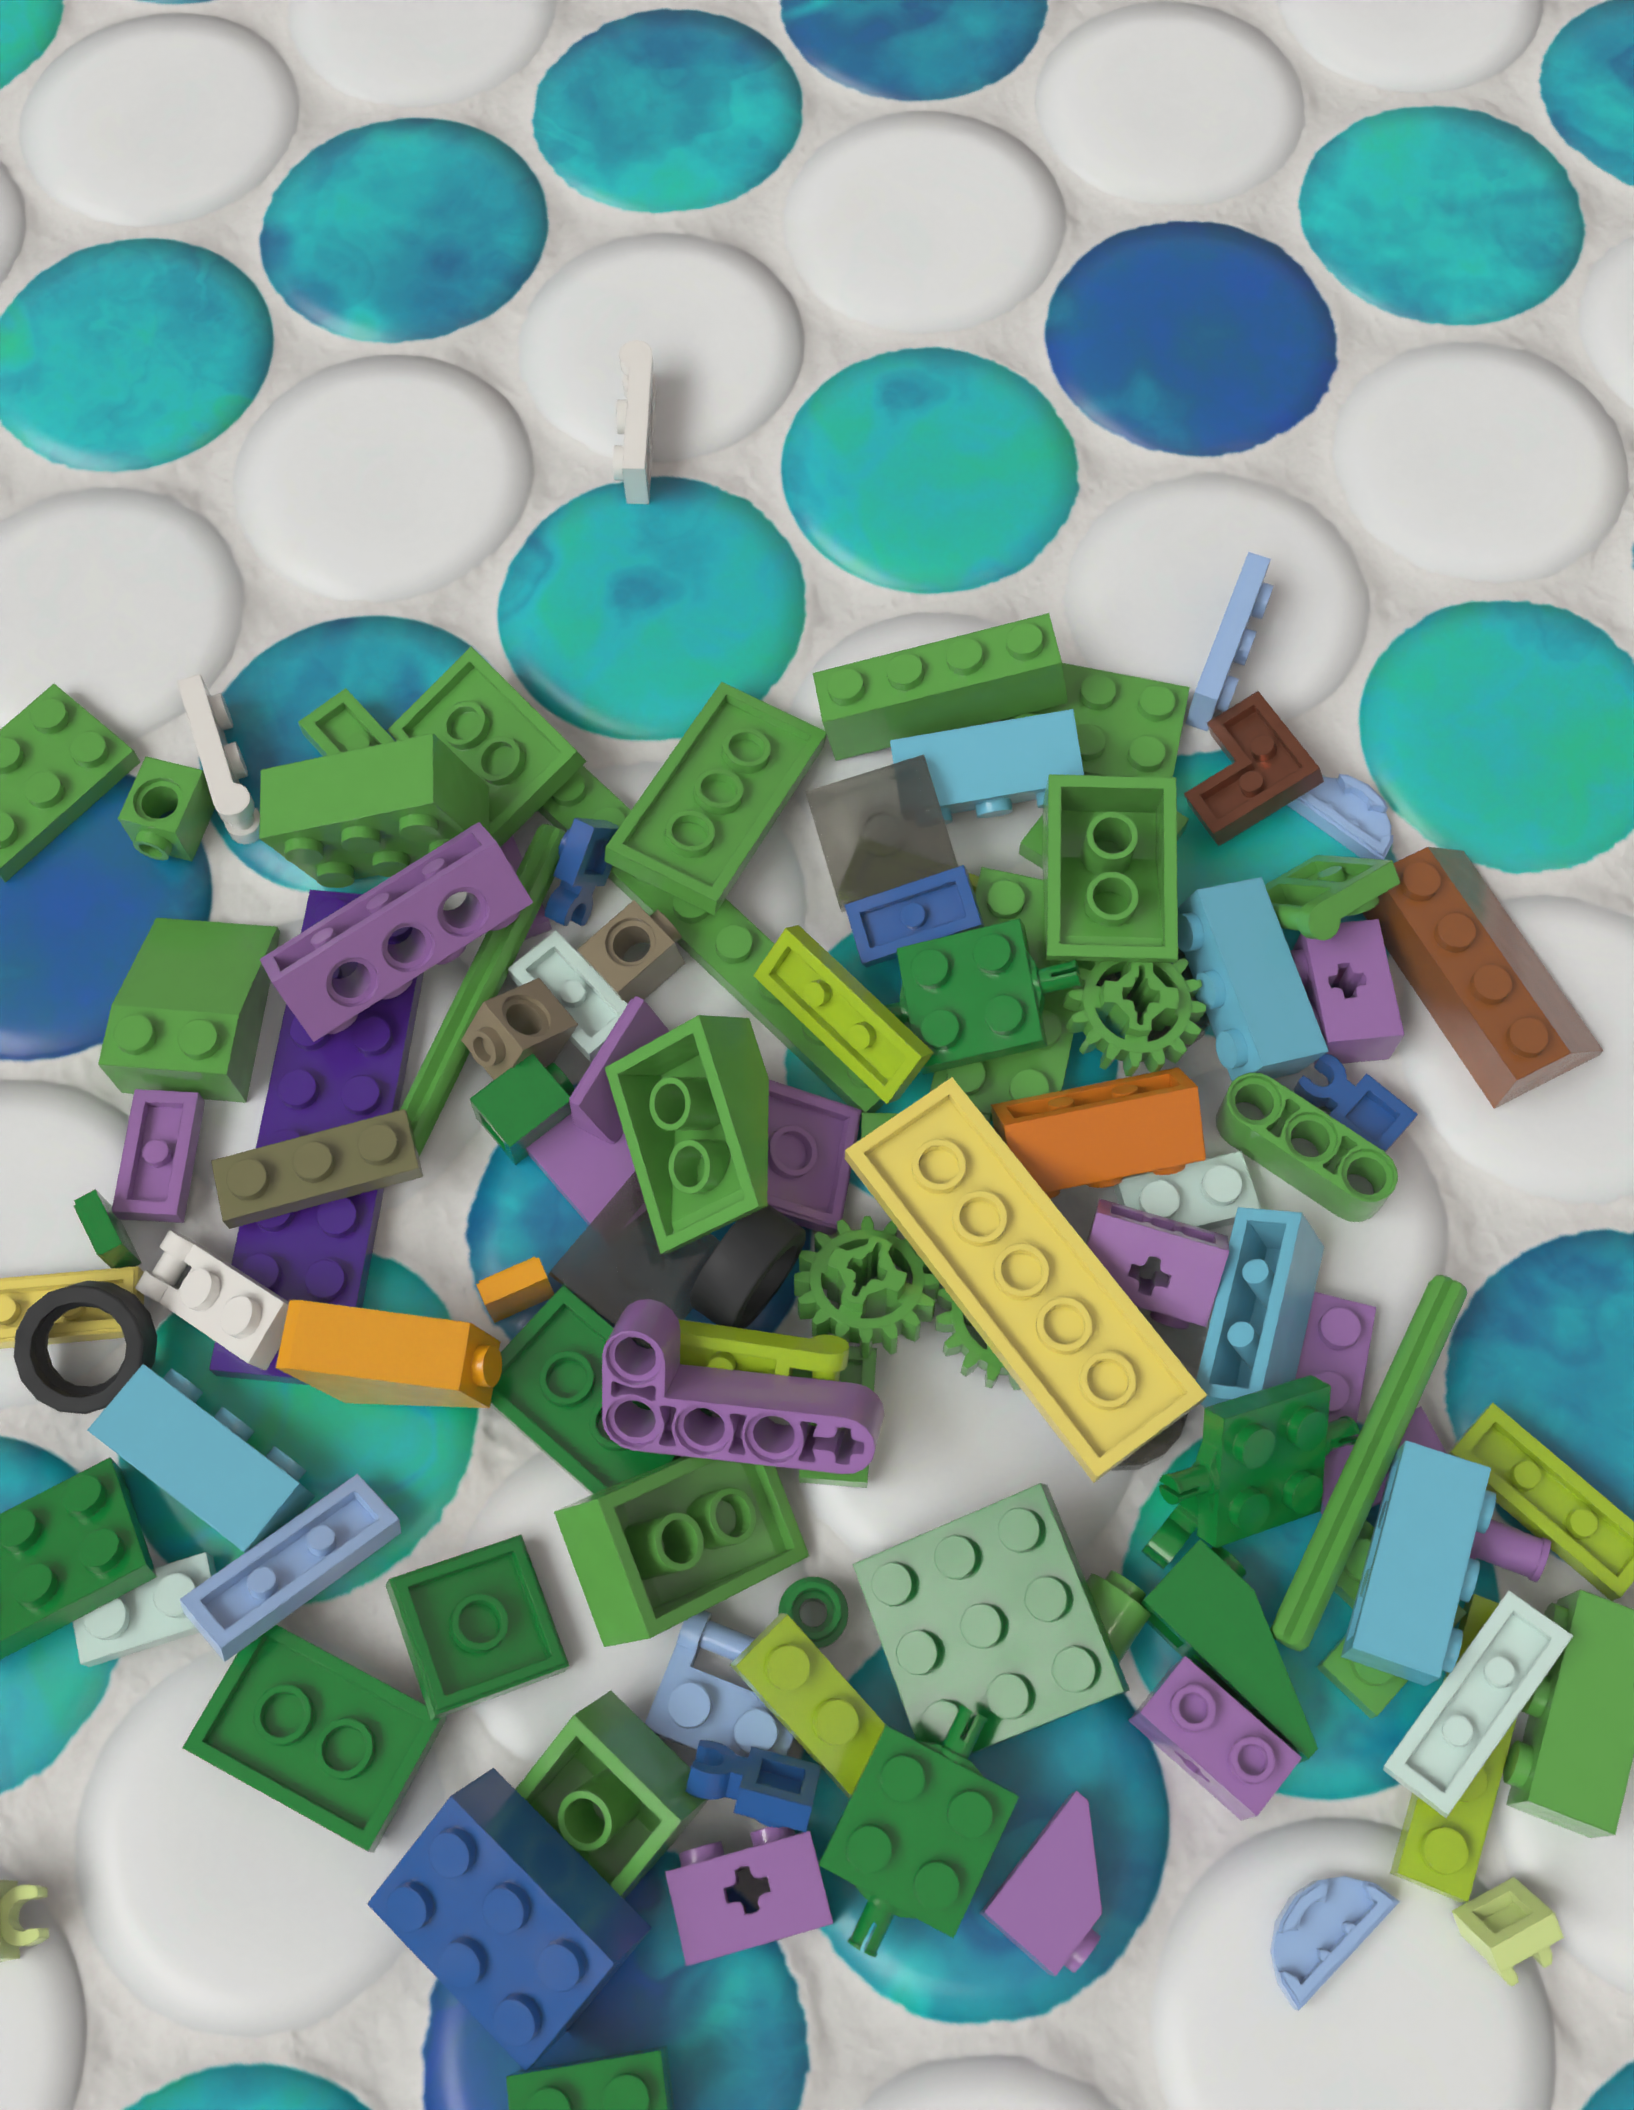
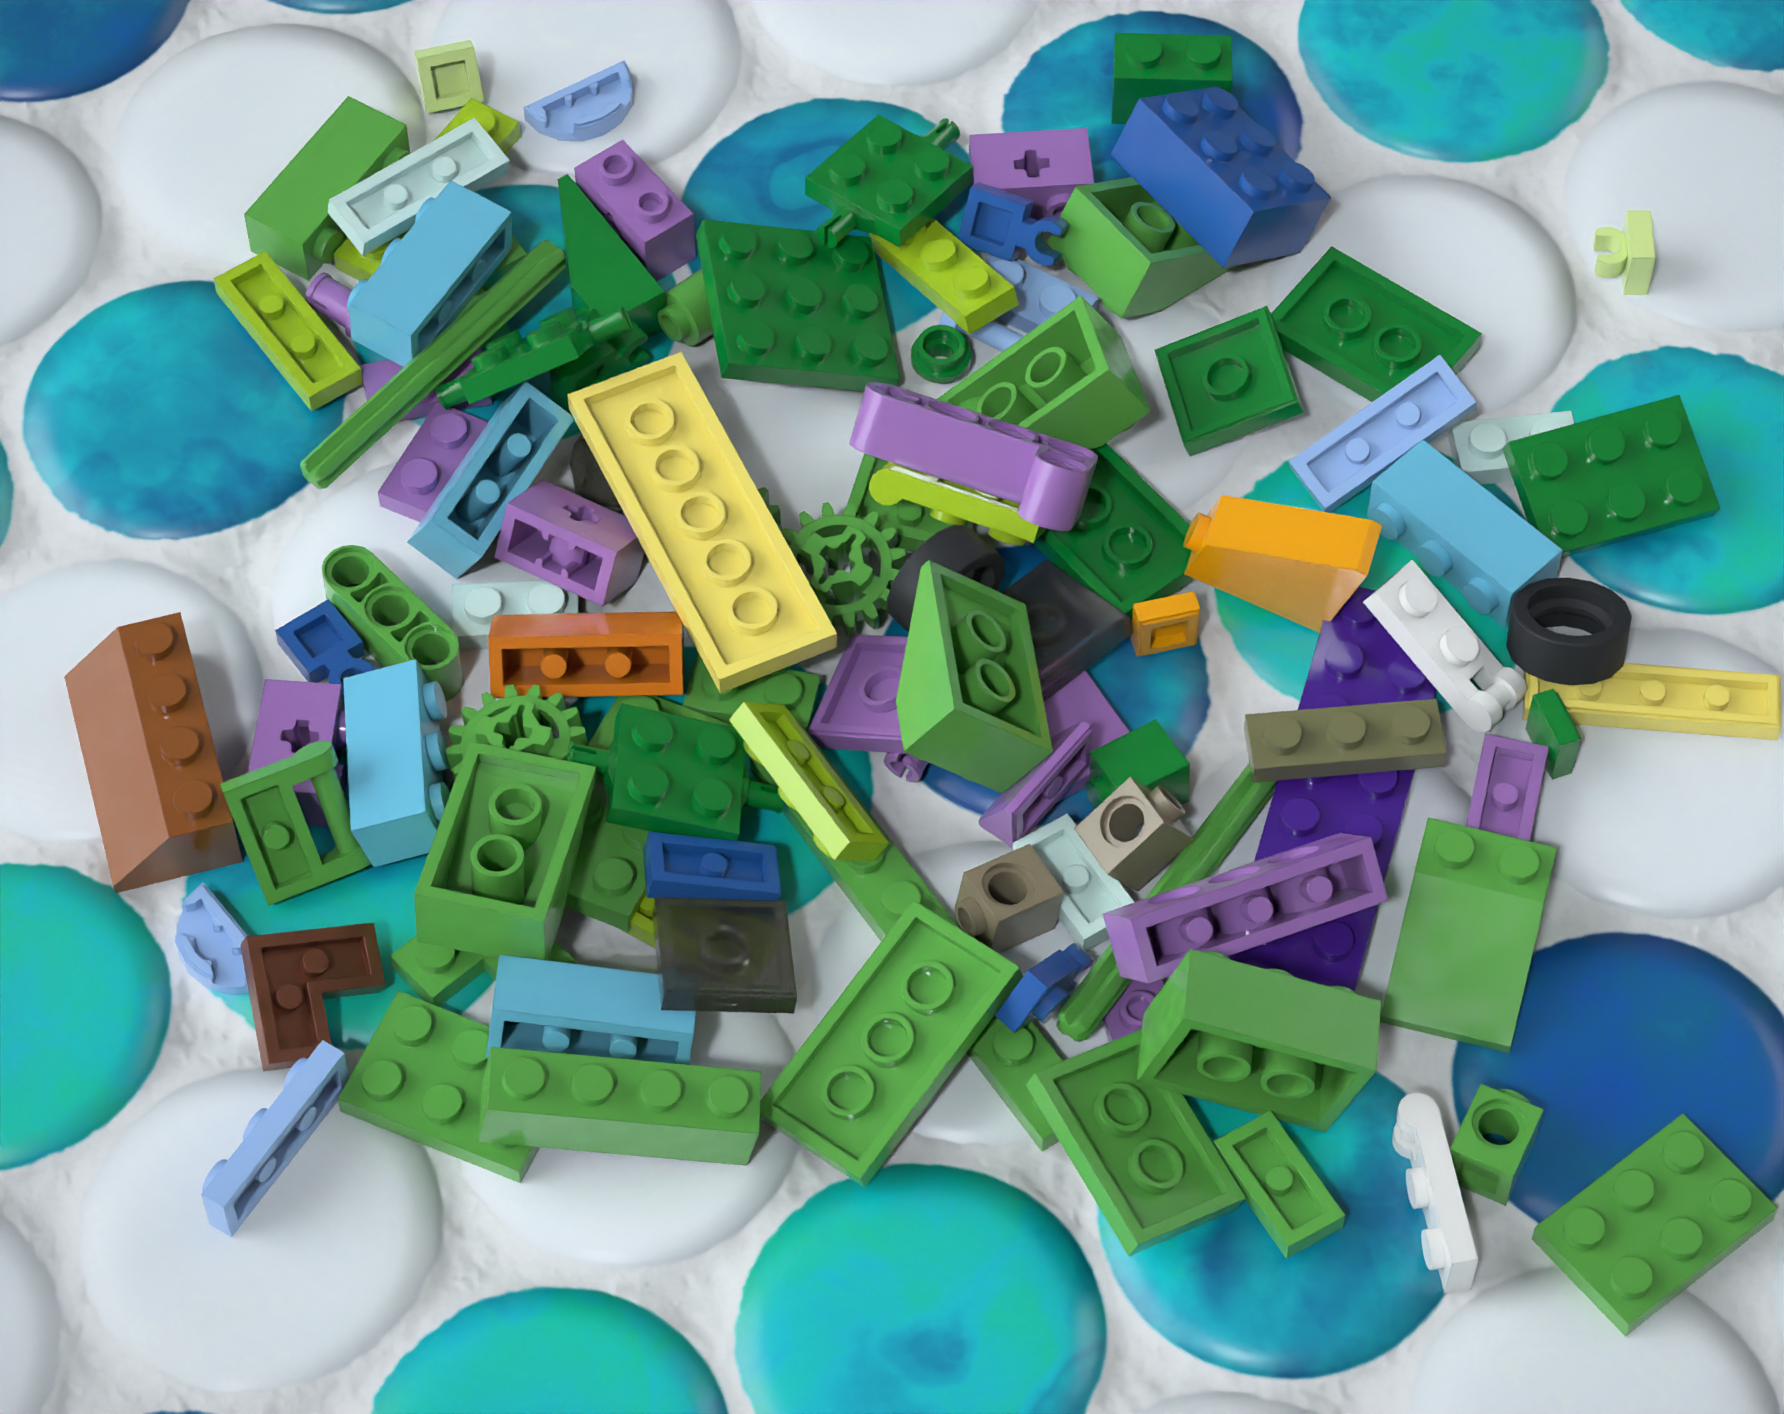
camera: 170 degrees left, 10 degrees down
medium lavender slope [980,1791,1102,1976] -> none

